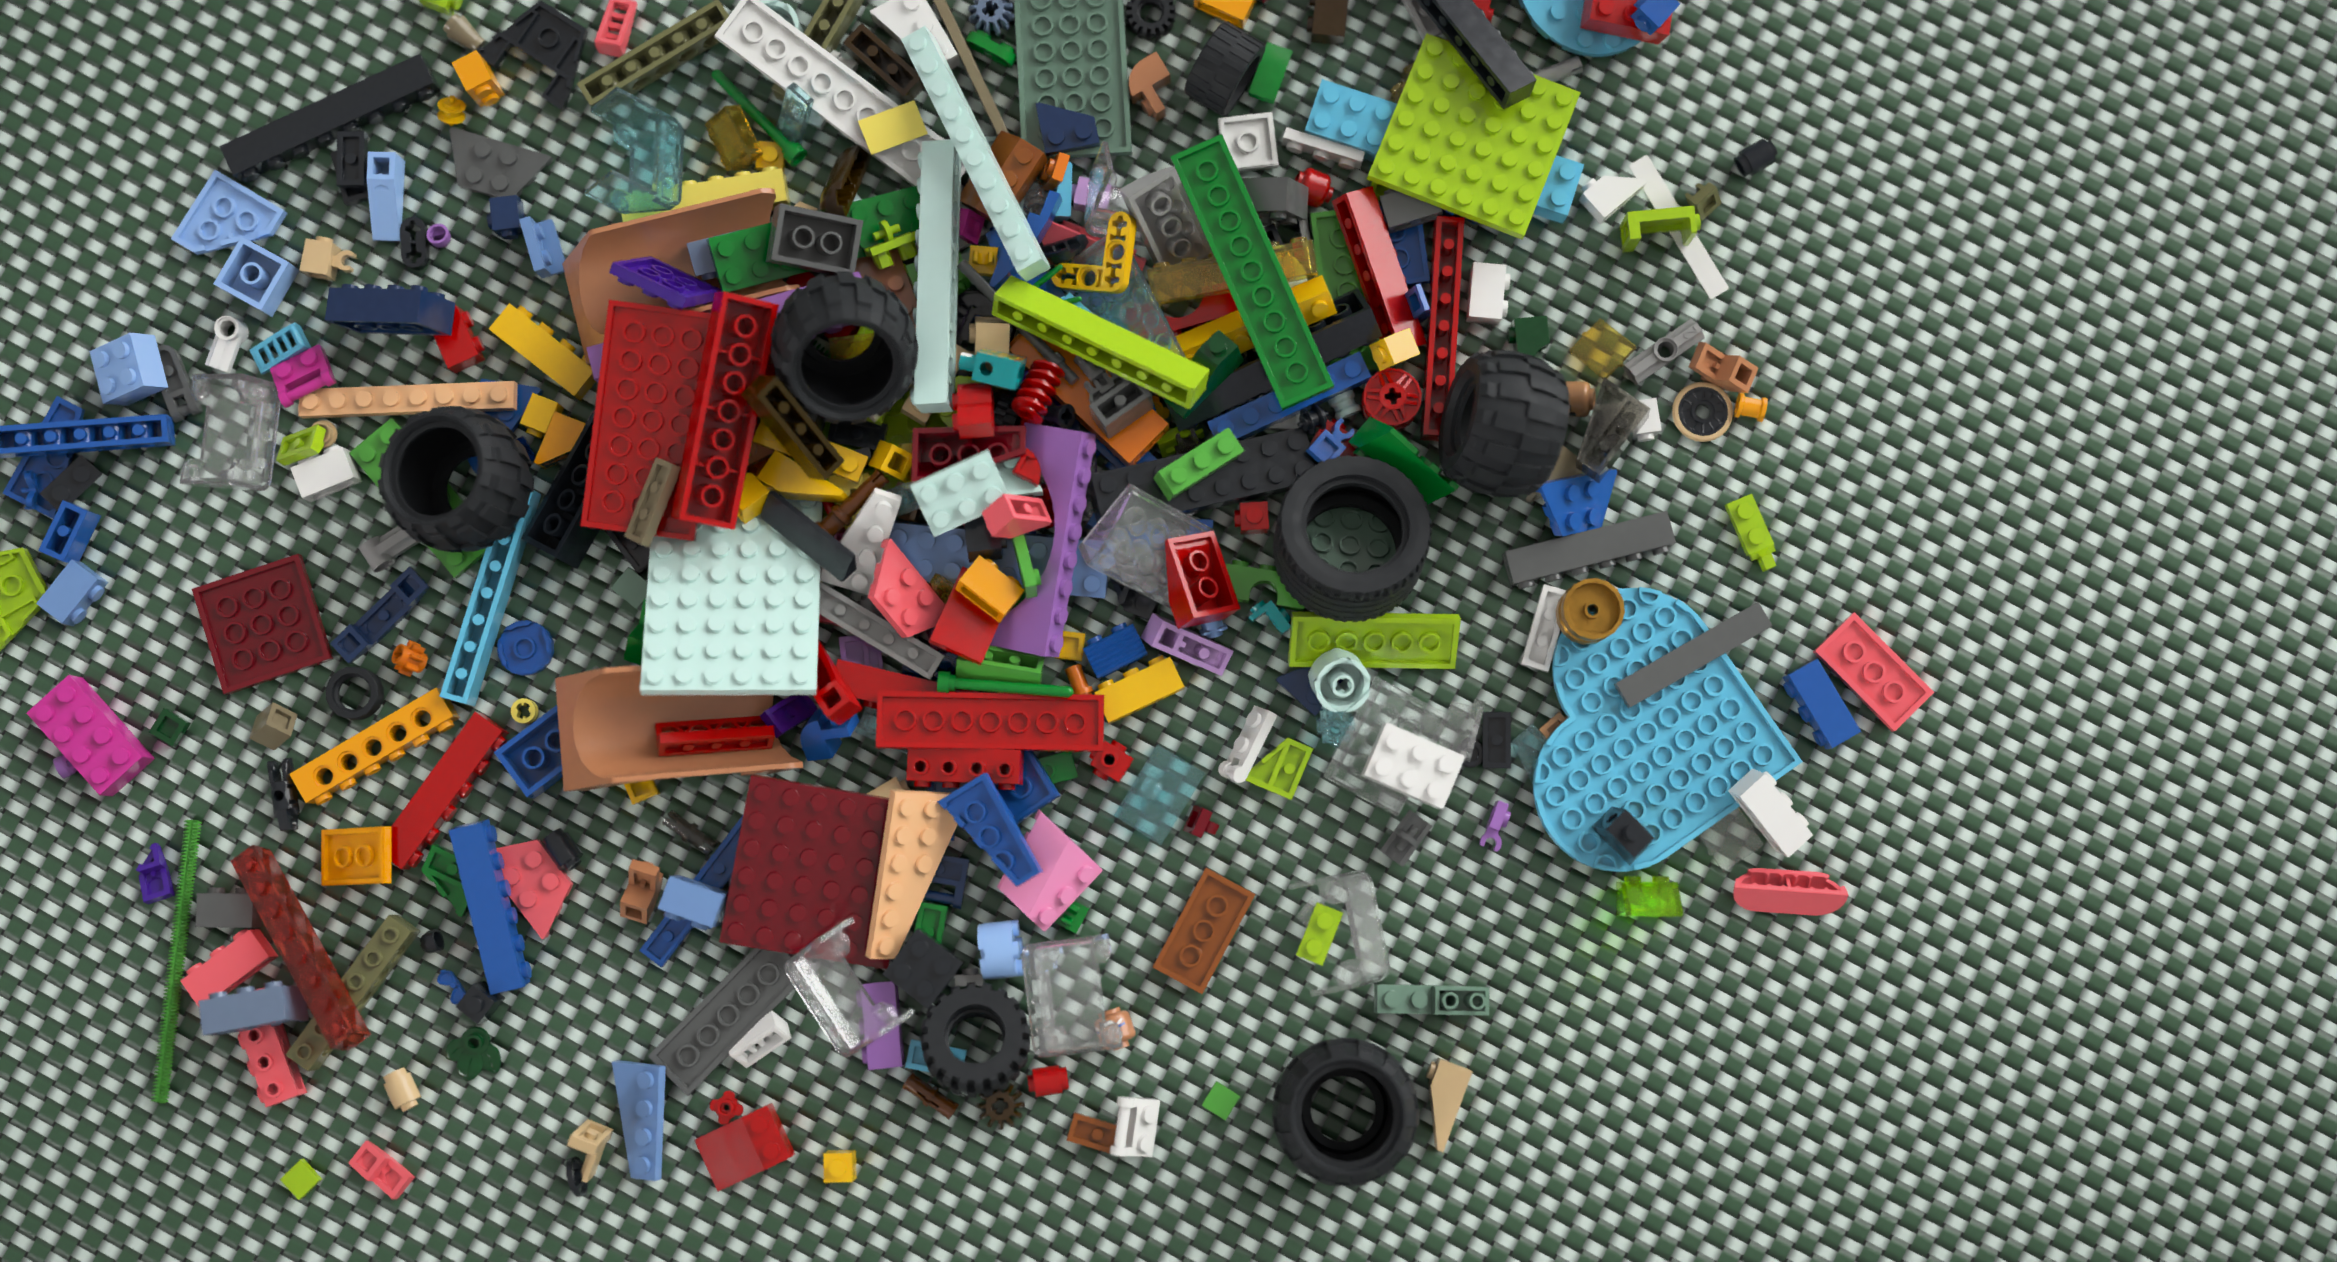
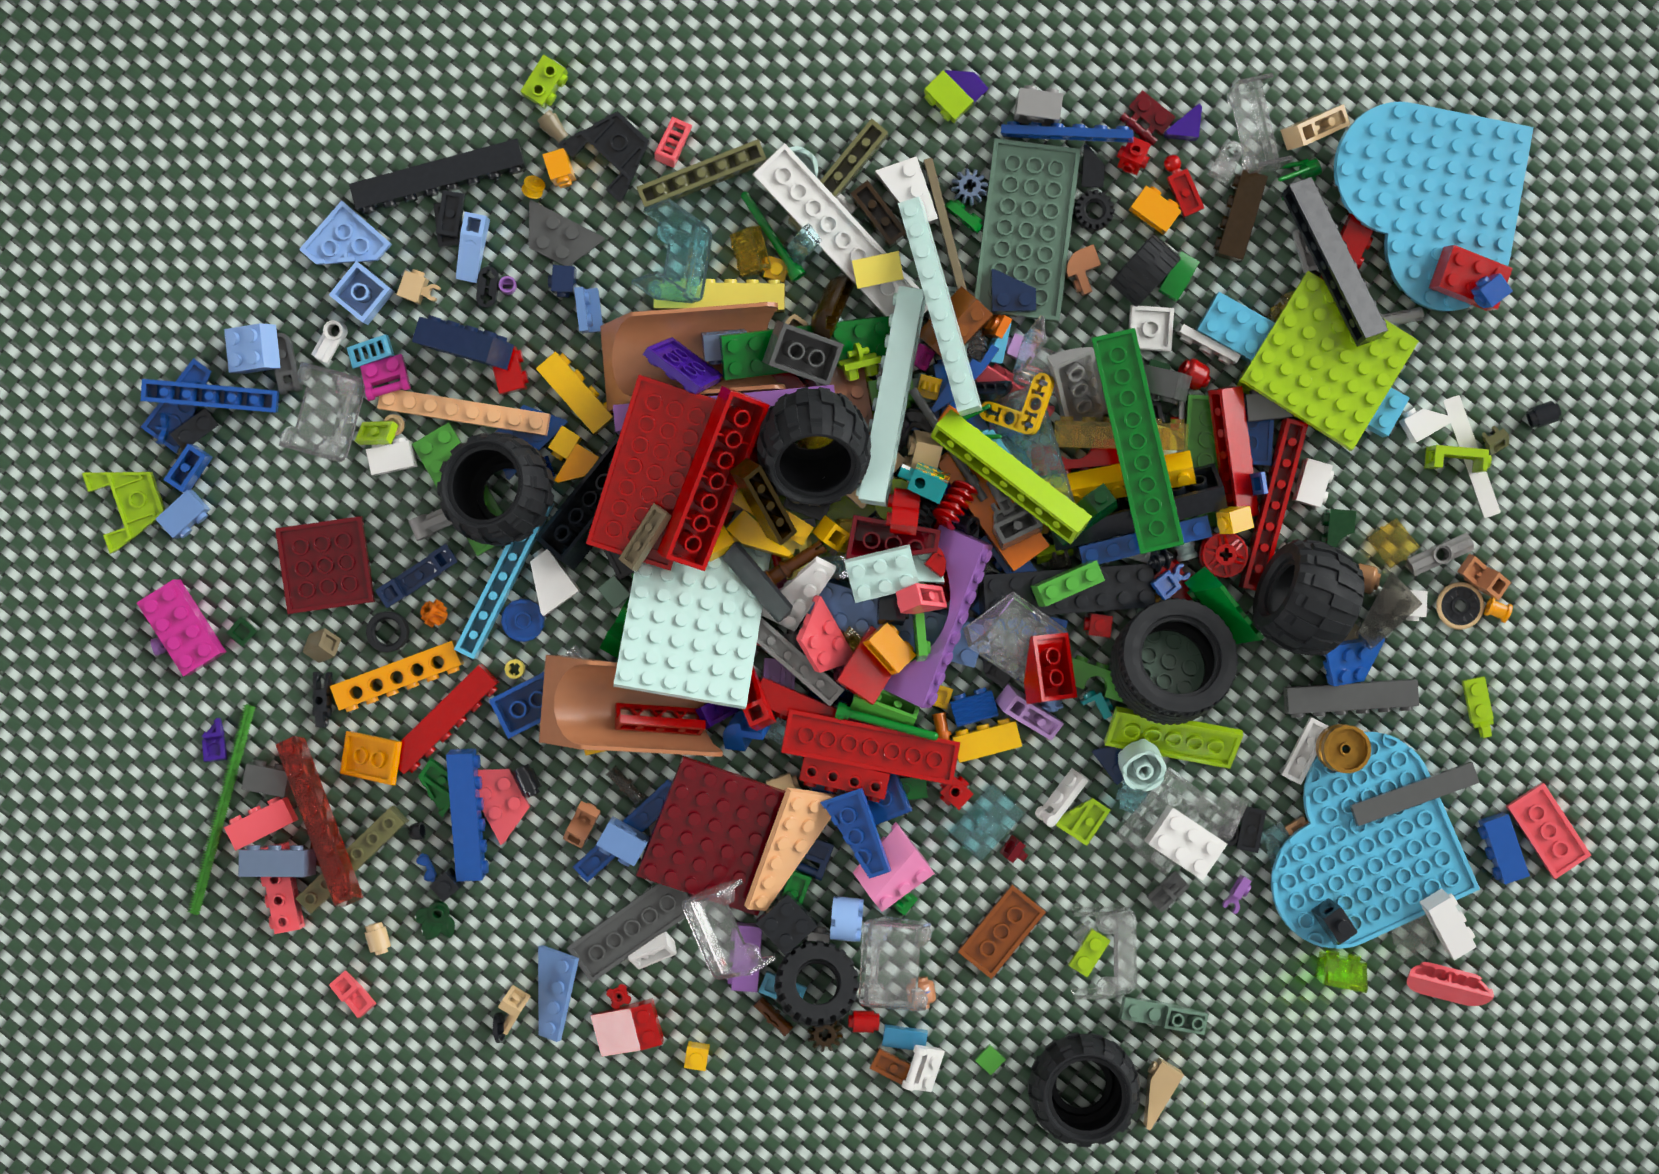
camera: 10 degrees right, 5 degrees up
lime tile [280,1159,322,1200] -> none
none -> white slope [530,548,581,616]
none -> dark azure slope [882,1024,928,1050]

